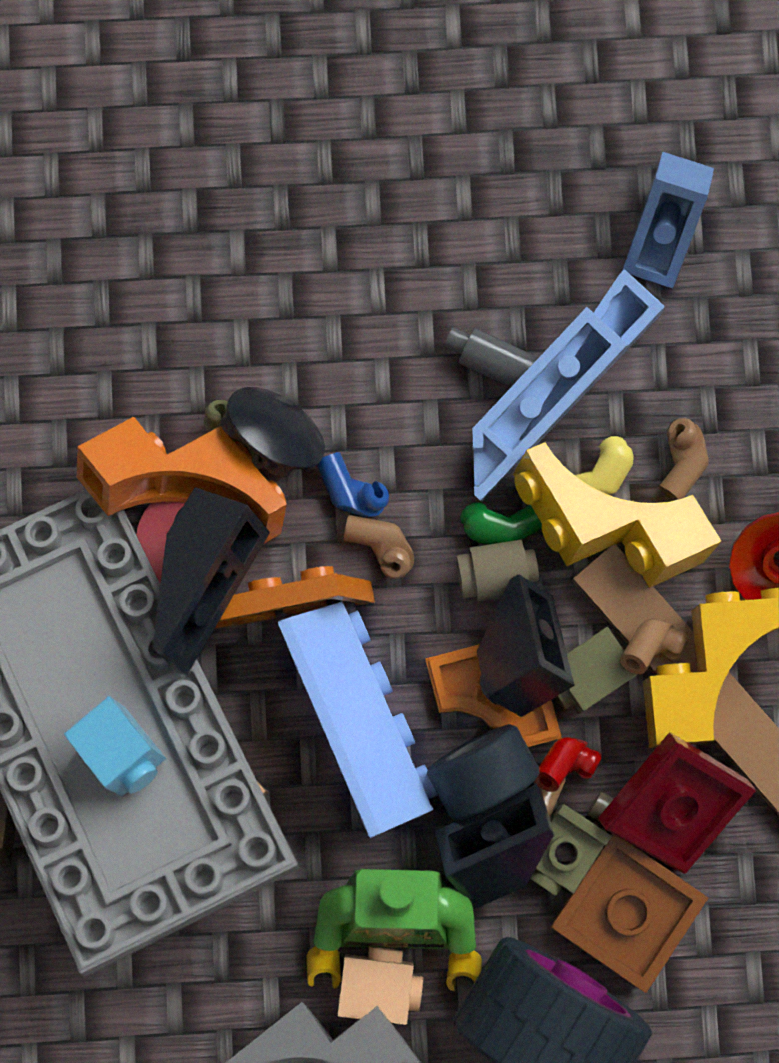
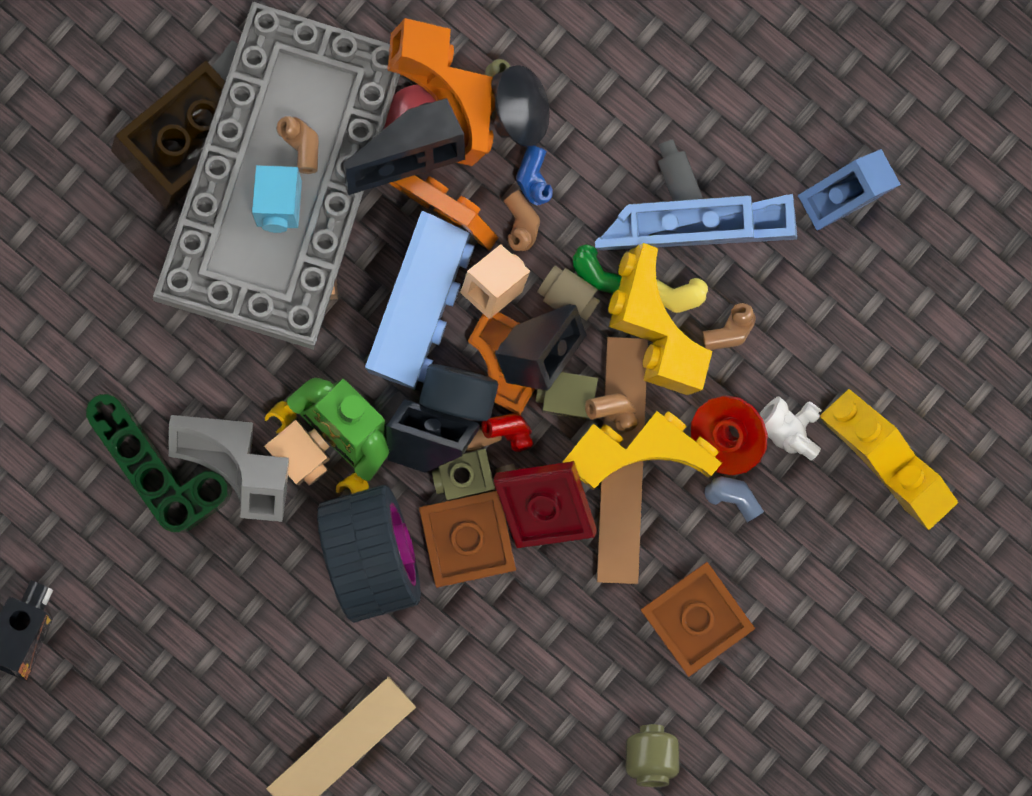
camera: 45 degrees right, 5 degrees up
none -> medium nougat arm [276,116,319,174]
none -> light nougat brick [460,244,530,319]

